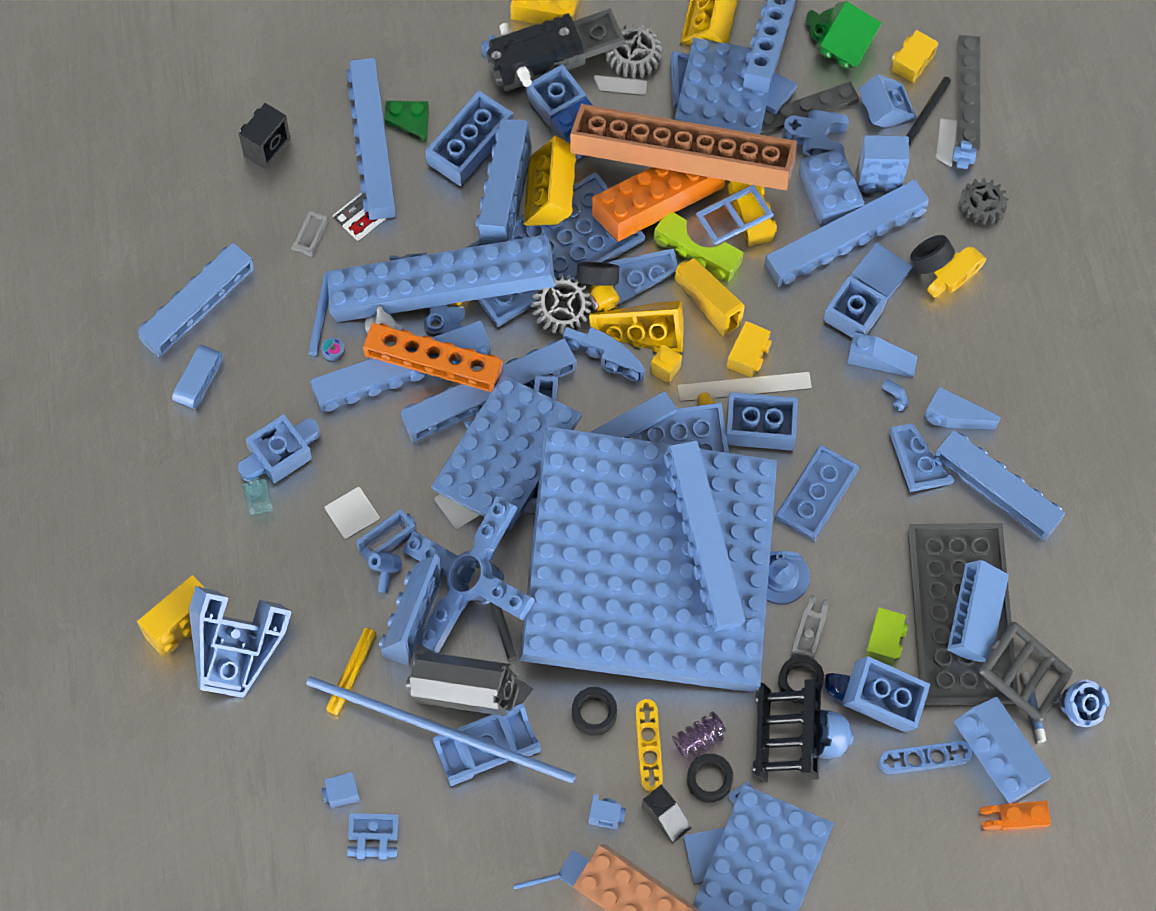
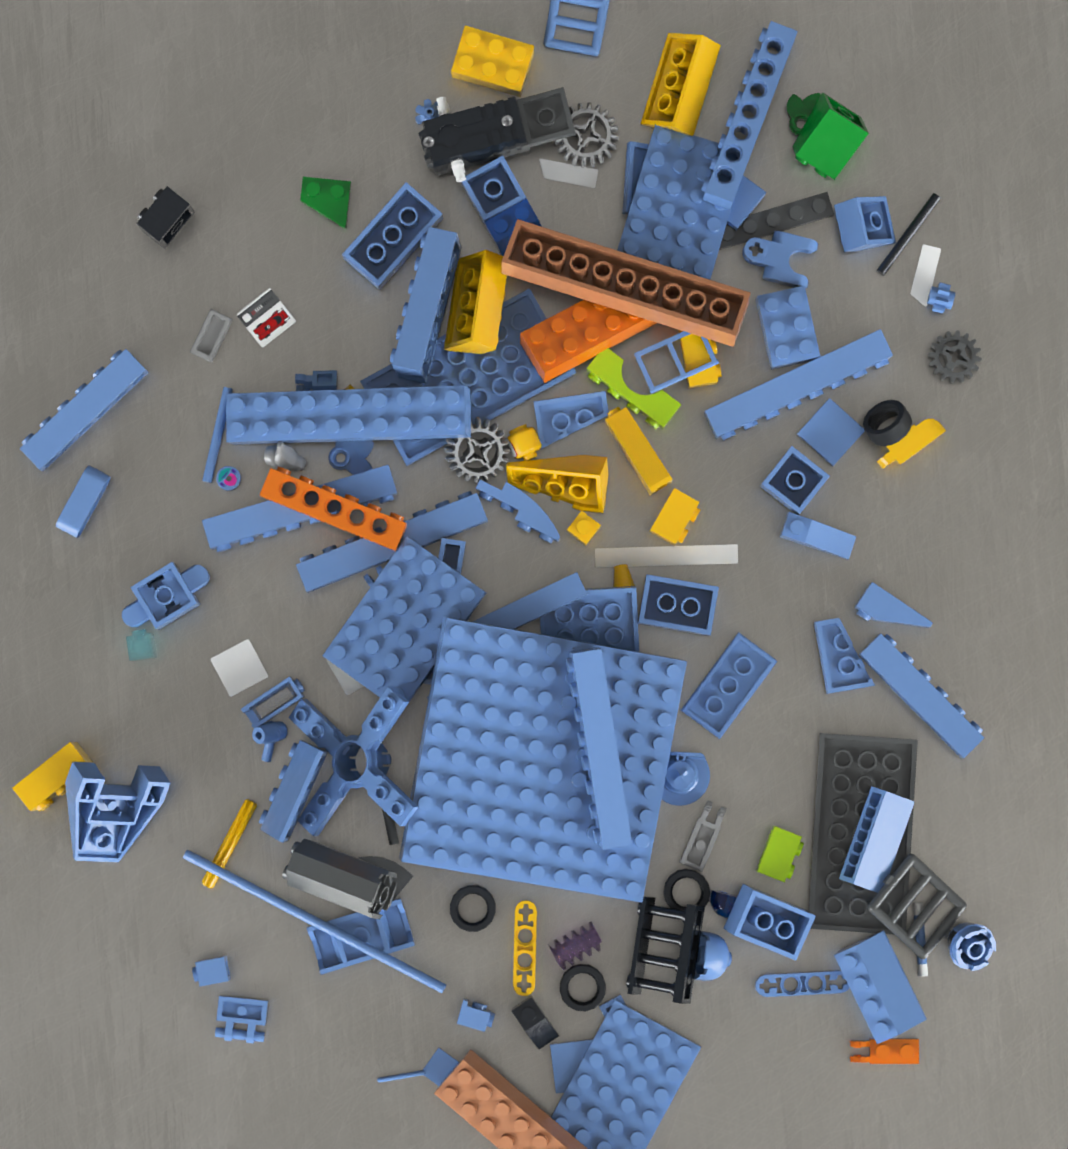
camera: 10 degrees right, 20 degrees up
medium blue brick [346,58,396,220] -> none
black tyre [576,262,620,286] -> none
medium blue brick [856,136,910,194] -> none
medium blue arm [882,379,909,411] -> none
yellow brick [891,30,938,83] -> none
dark grey plate [957,35,980,151] -> none

